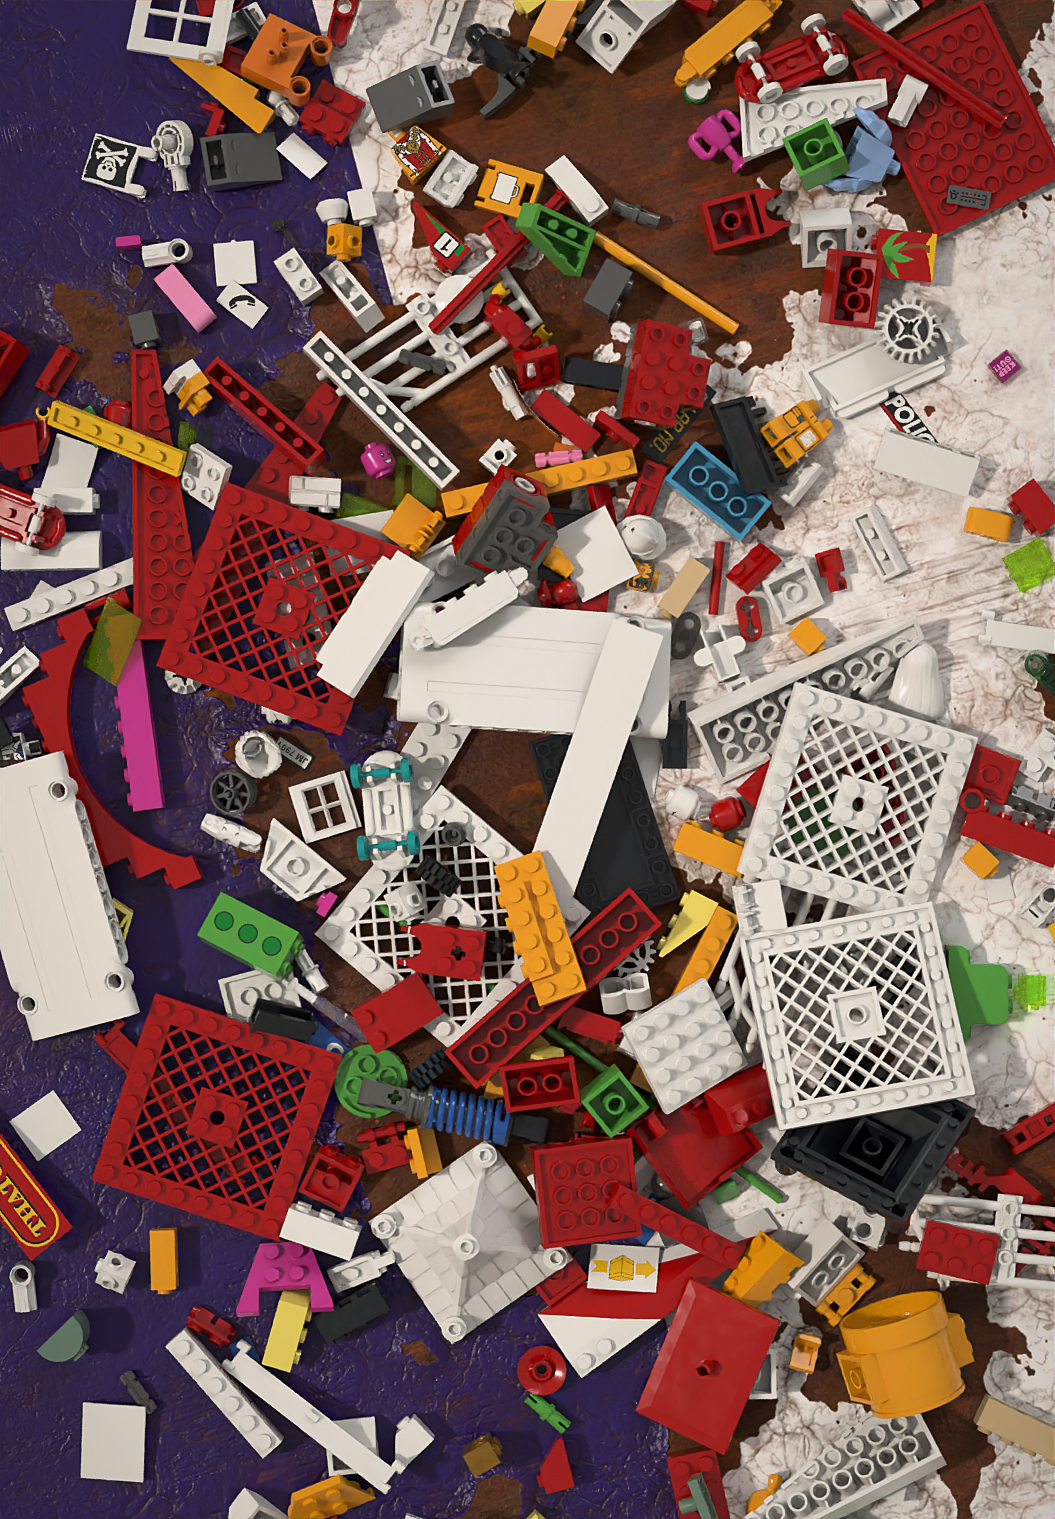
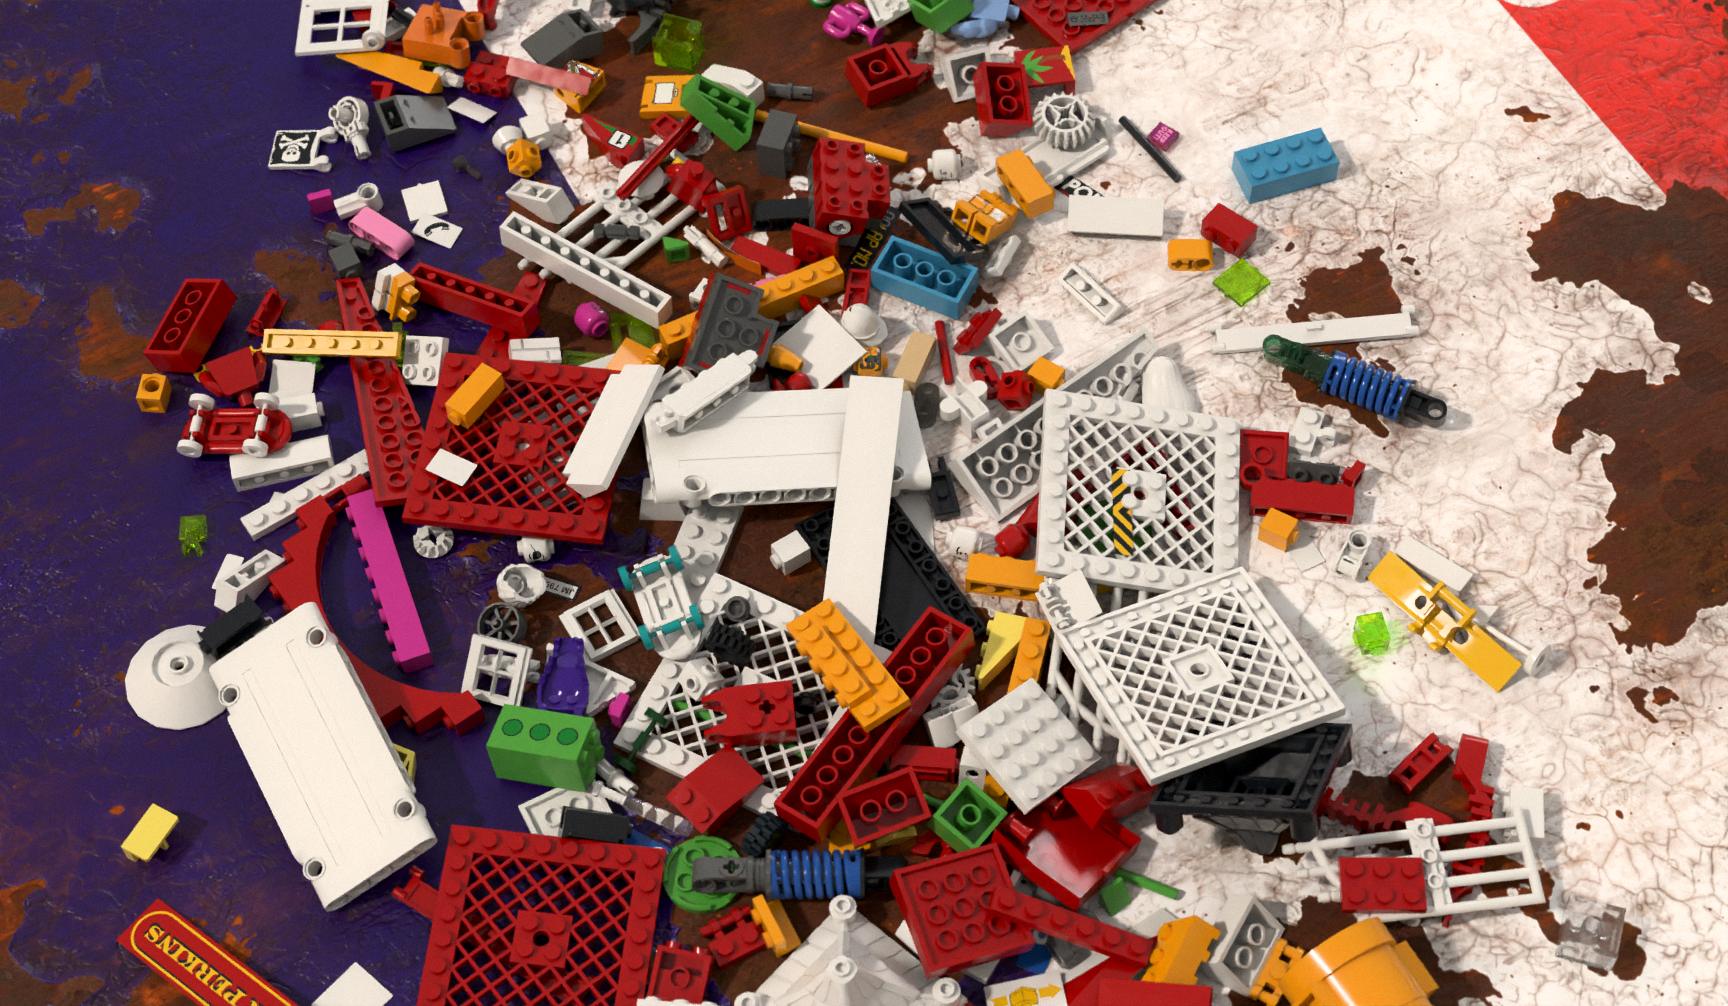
camera: 15 degrees left, 30 degrees down
clear neon green piece [82,597,142,686] -> none
white brick [274,248,324,306] -> none
white bracket [422,149,479,208] -> none
red plate [815,547,847,593] -> none
white brick [845,1201,885,1248] -> none
bright green brick [945,945,1013,1043] -> none
none -> dark grey pin [326,230,375,257]
none -> white sticker [426,449,477,486]
none -> light orange brick [445,363,505,429]
none -> white piece [461,633,533,706]
none -> sticker [506,57,591,95]
none -> dark purple animal [537,637,589,717]
none -> dark green wheel [613,708,670,775]
none -> clear neon green piece [652,13,705,74]
none -> bright green slope [662,237,691,264]
none -> white brick [770,530,811,576]
none -> white head [927,149,961,180]
none -> light orange brick [995,148,1056,219]
none -> red brick [997,370,1035,410]
none -> sticker [1111,468,1133,556]
none -> black bar [1119,115,1182,183]

